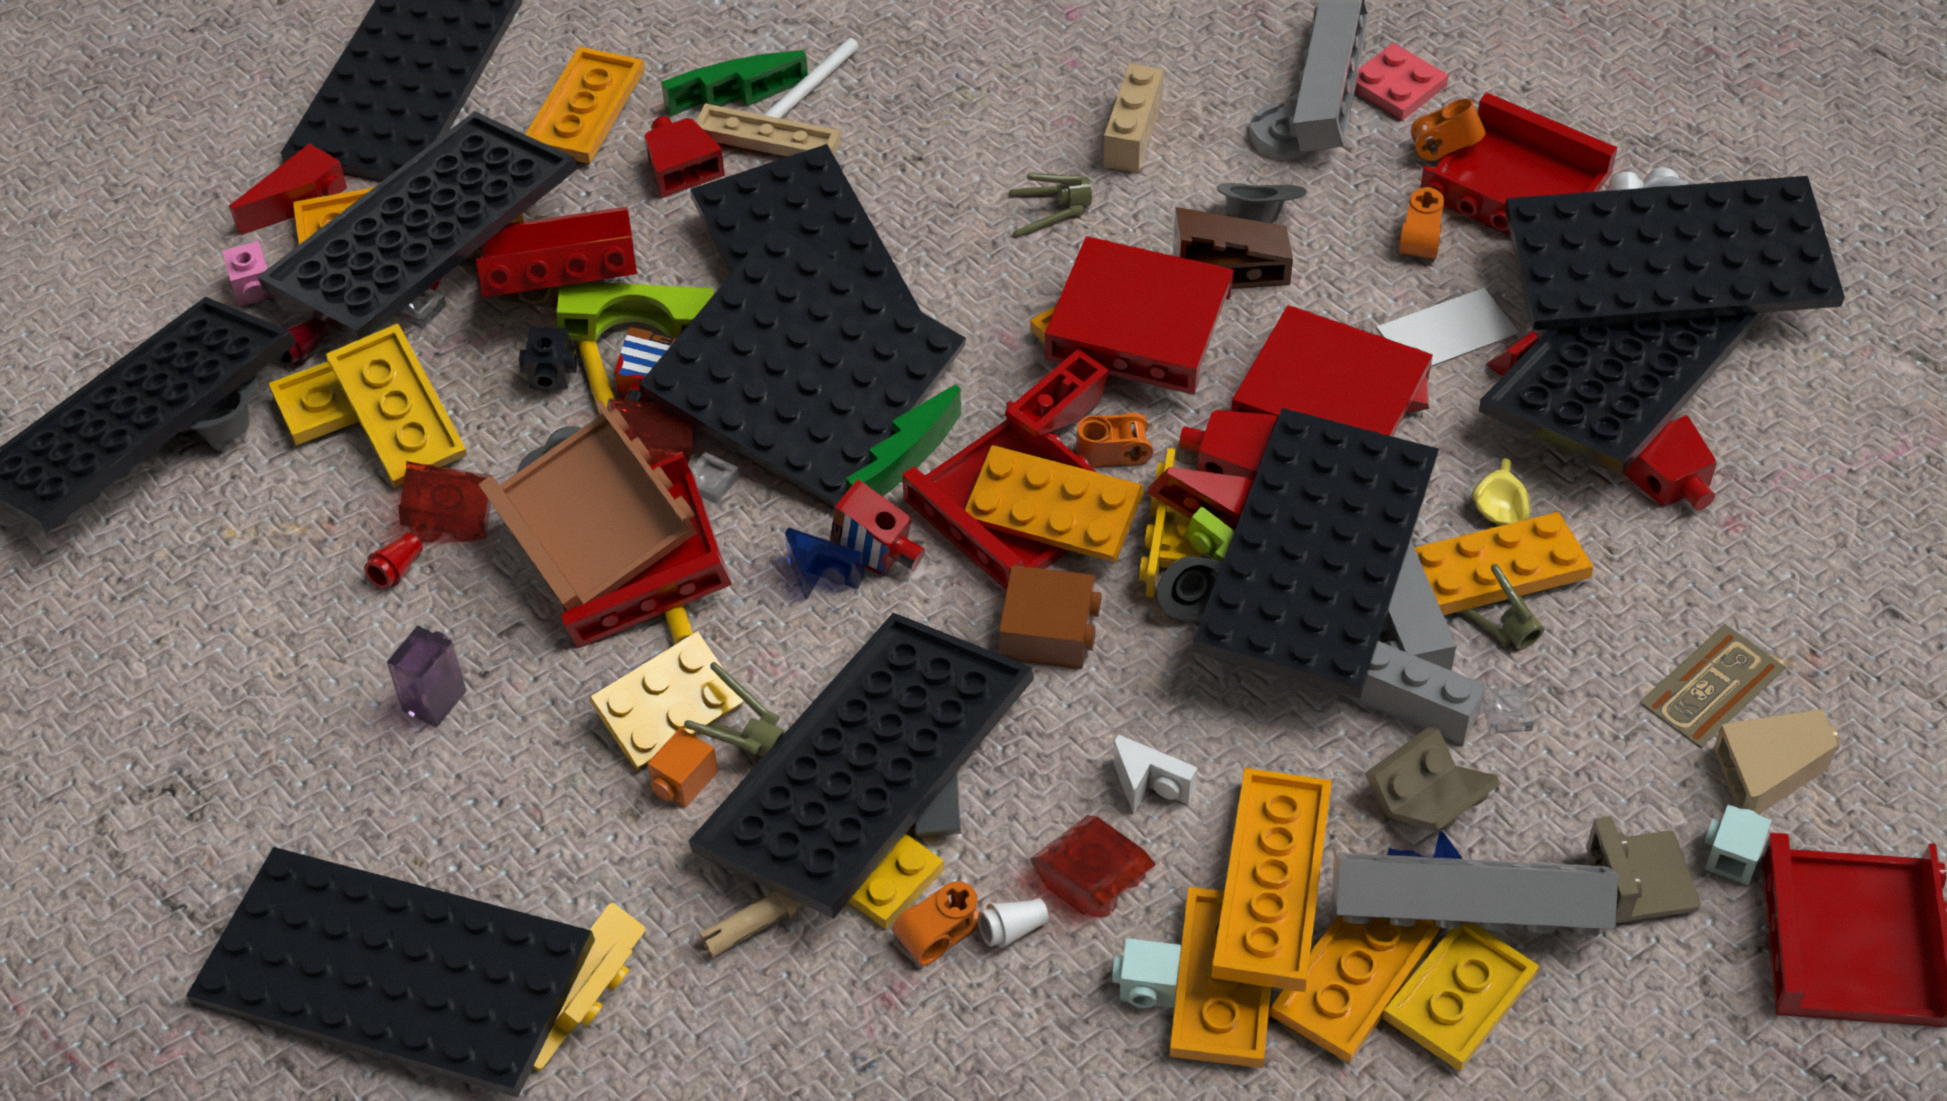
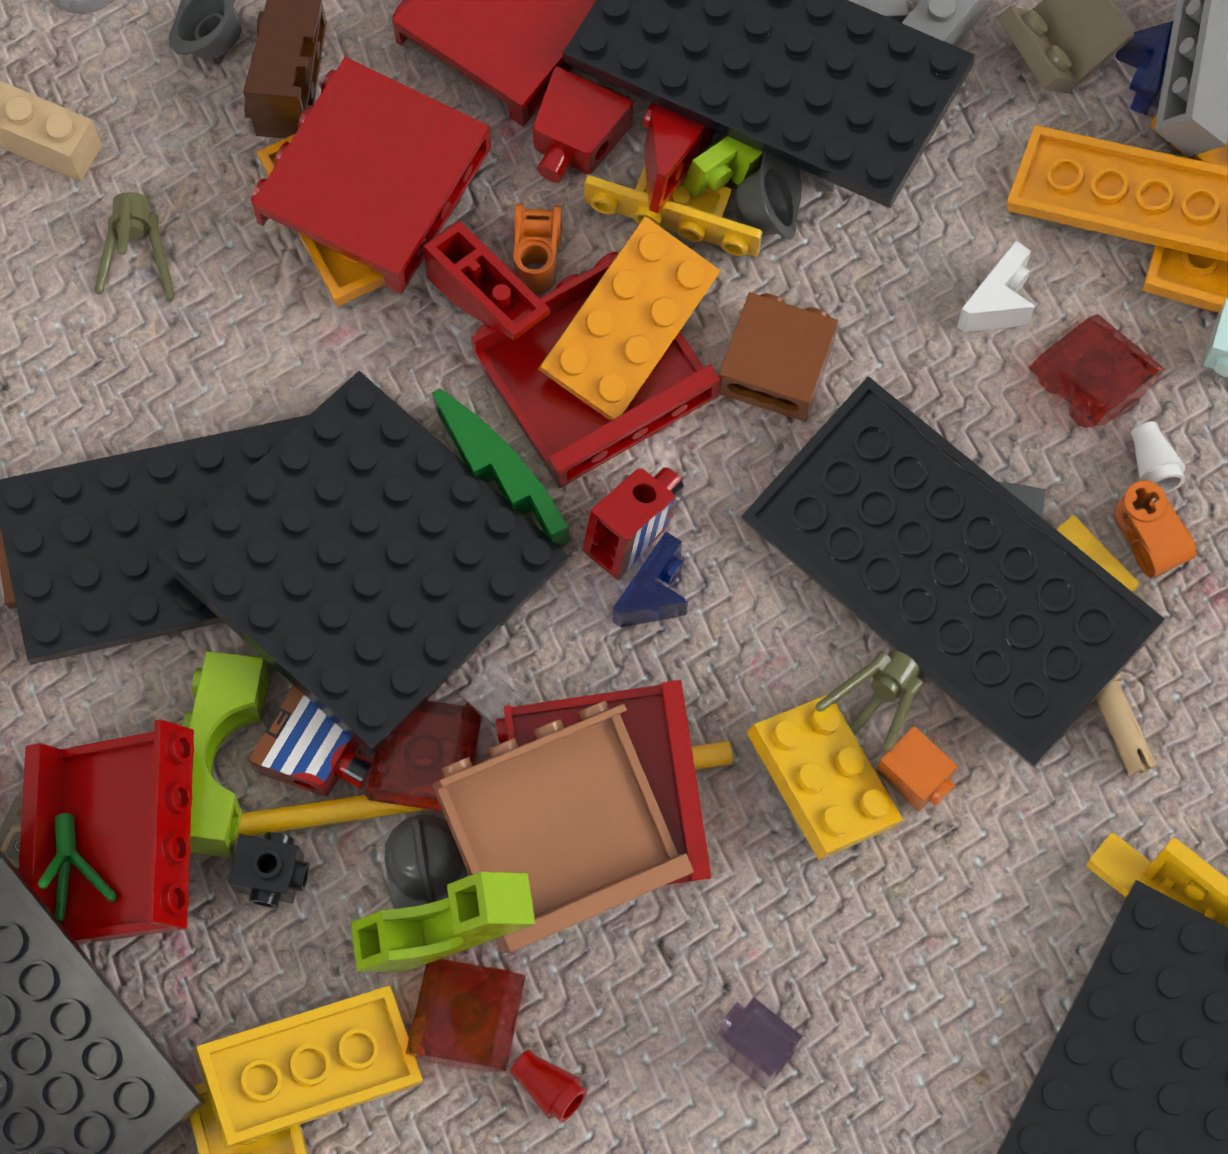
camera: 80 degrees left, 20 degrees up
none -> green plant [38,813,117,923]
none -> lime arch [351,871,535,972]

